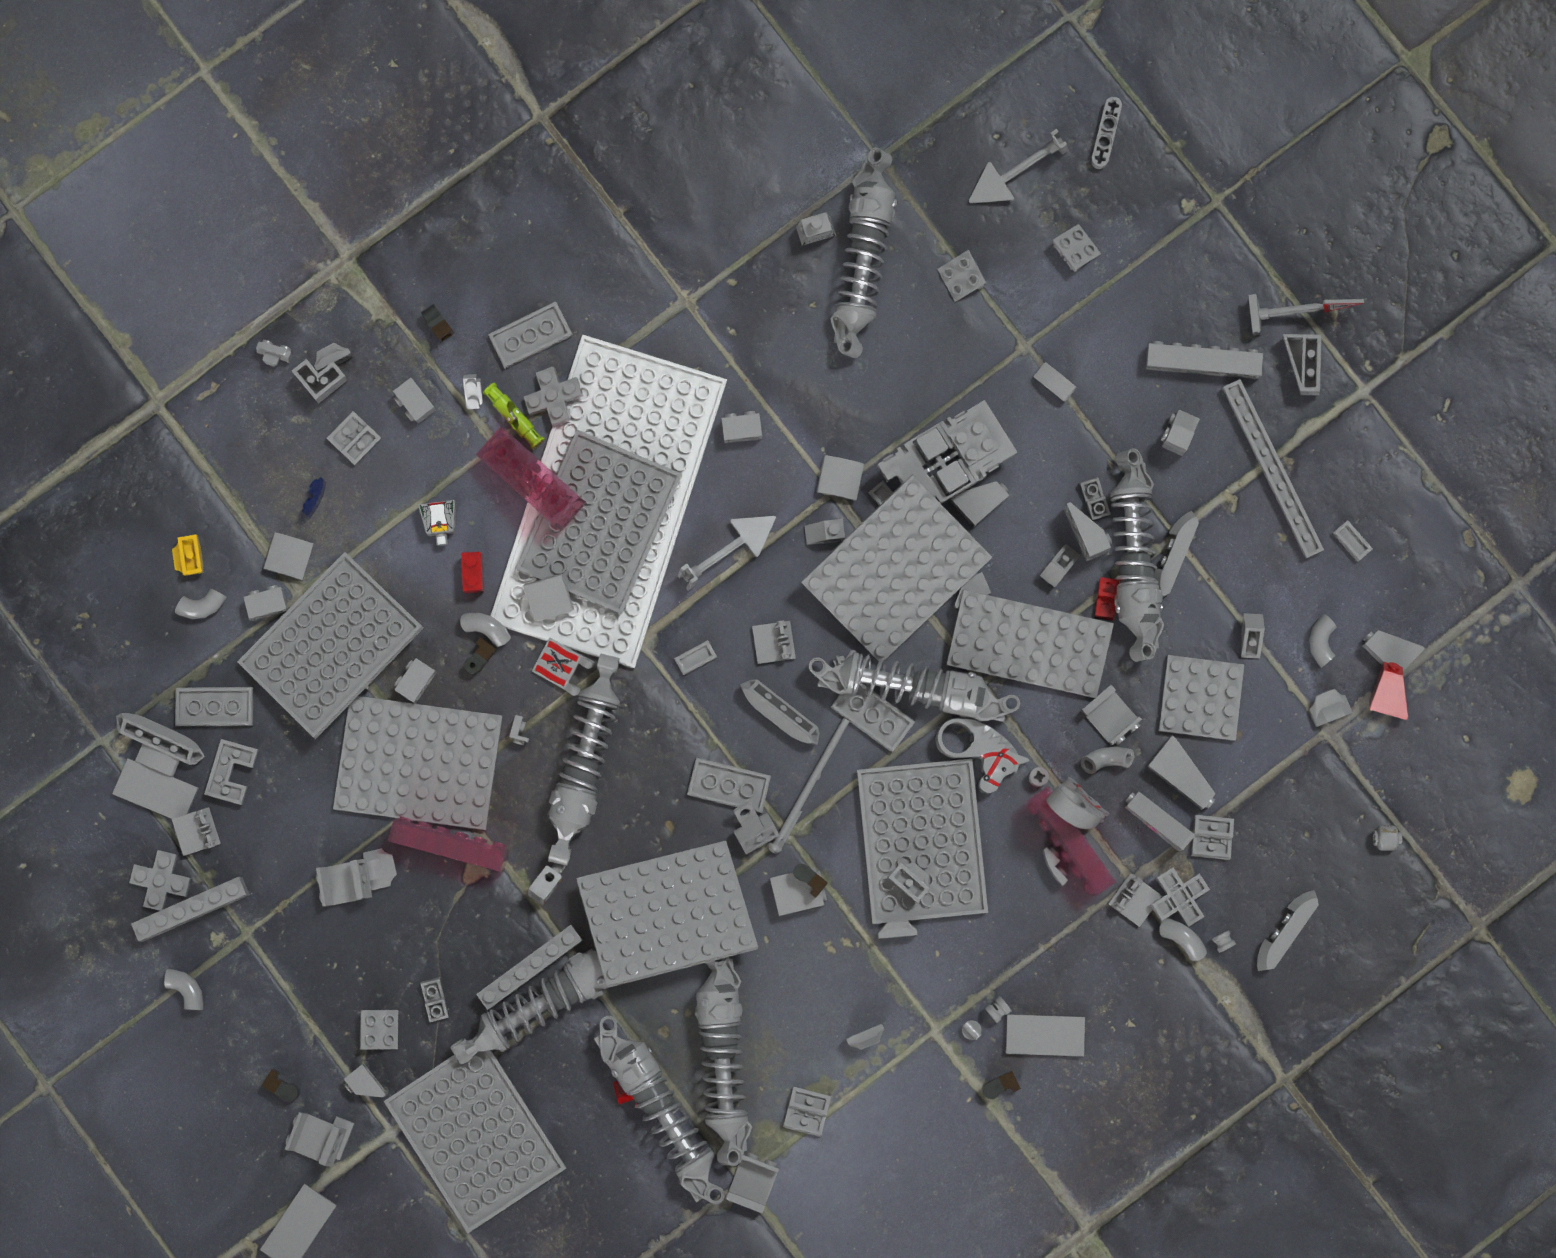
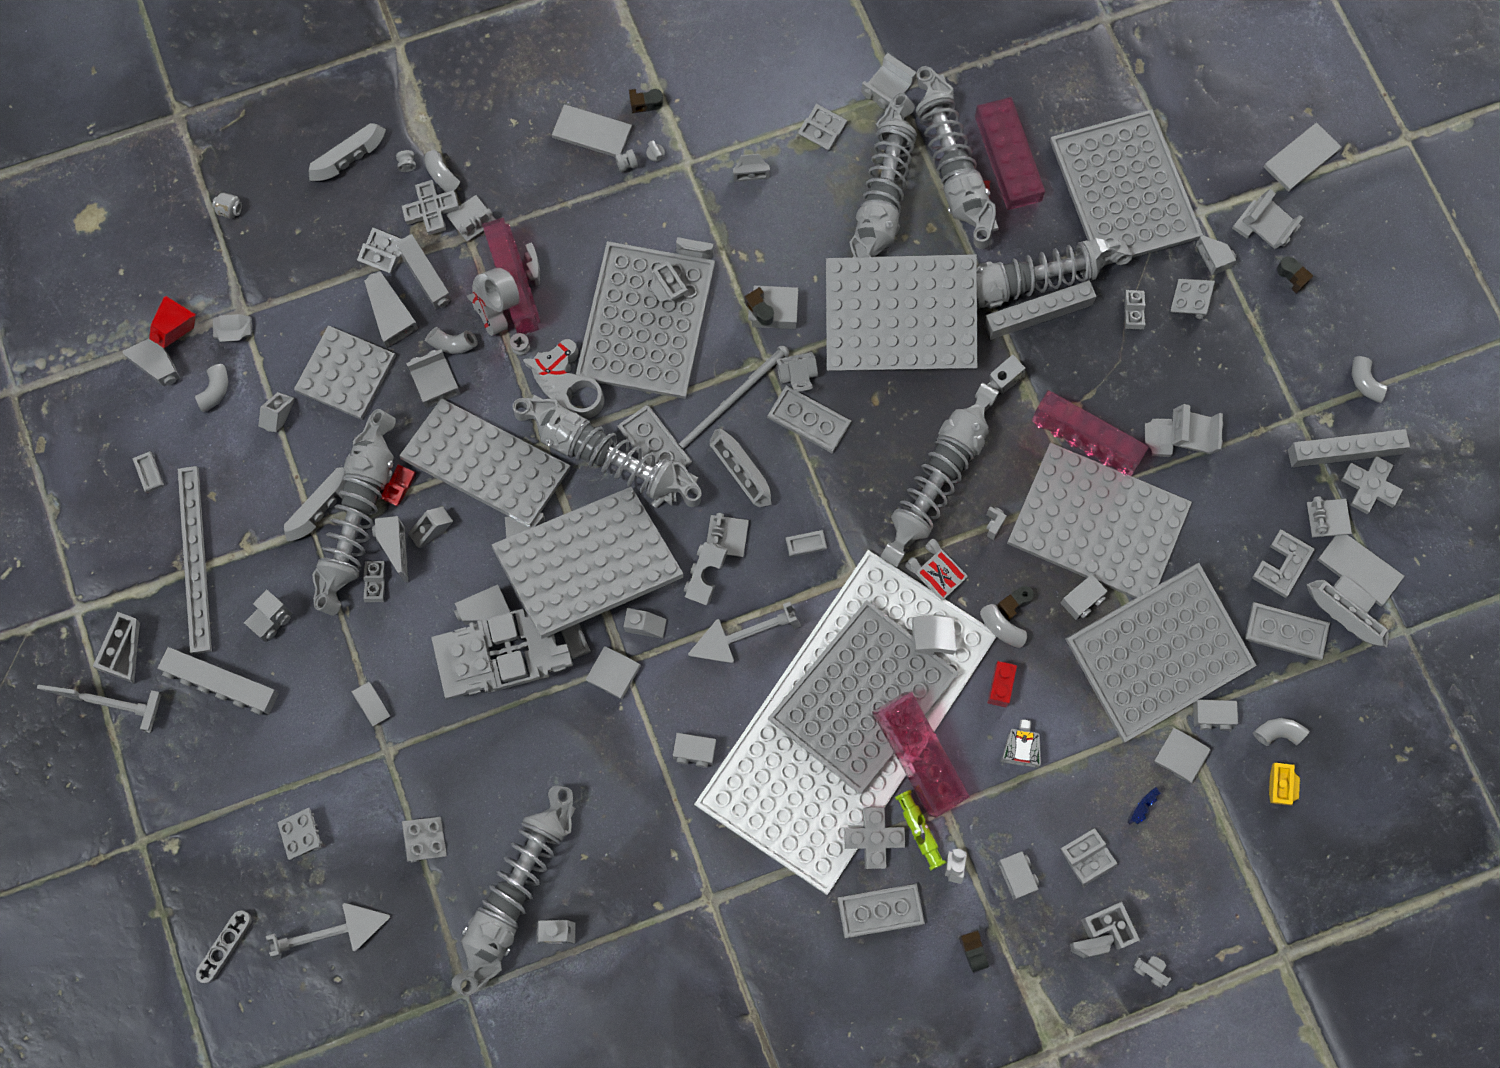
camera: 165 degrees left, 10 degrees down
none -> light grey arch [684,542,728,605]
none -> clear pink brick [975,97,1045,210]

